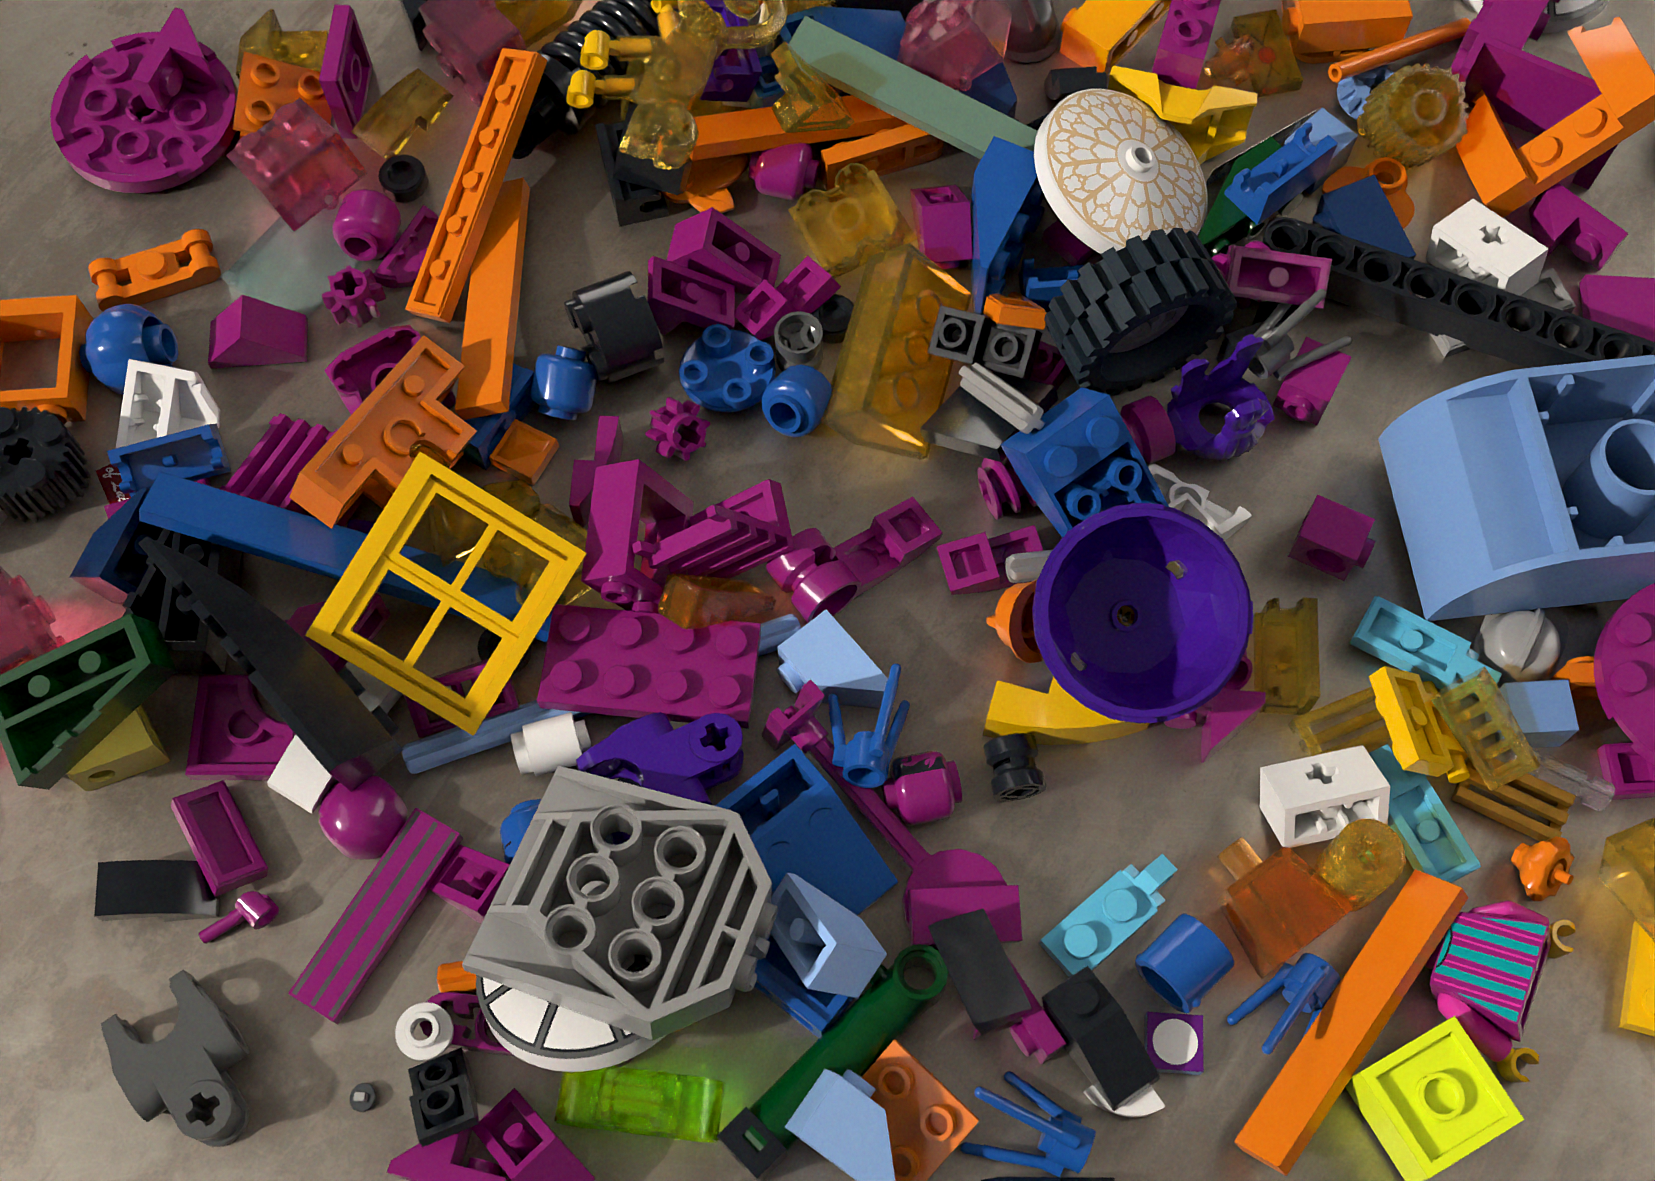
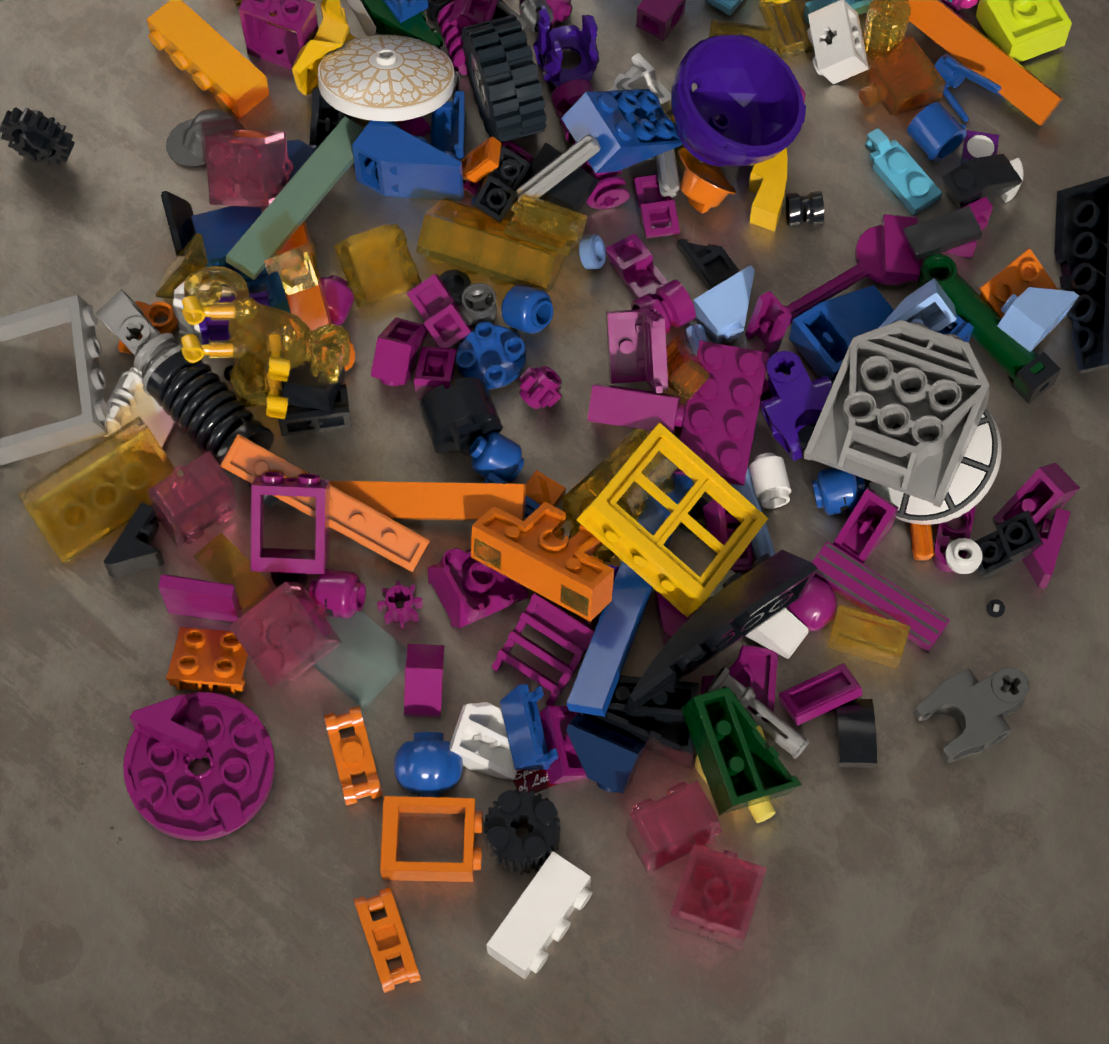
camera: 85 degrees left, 0 degrees up
magenta hand [199,891,280,944] -> none
clear yellow slope [235,9,328,79] -> none
magenta tile [373,204,439,289] -> none
clear neon green piece [554,1065,726,1143] -> none
magenta slope [569,416,624,527] -> none
orange plate [821,124,944,193] -> none
blue plant [828,663,910,788] -> none
magenta head [881,751,962,826] -> none
magenta slope [910,185,973,269] -> none
blue plant [960,1071,1096,1177] -> none
black slope [1044,66,1107,100] -> none
none -> magenta window [251,472,330,574]
none -> clear yellow hinge [504,194,588,256]
none -> medium blue tile [579,234,606,270]
none -> black tile [676,238,740,290]
none -> light grey pin [704,667,809,759]
none -> clear yellow slope [827,605,911,668]

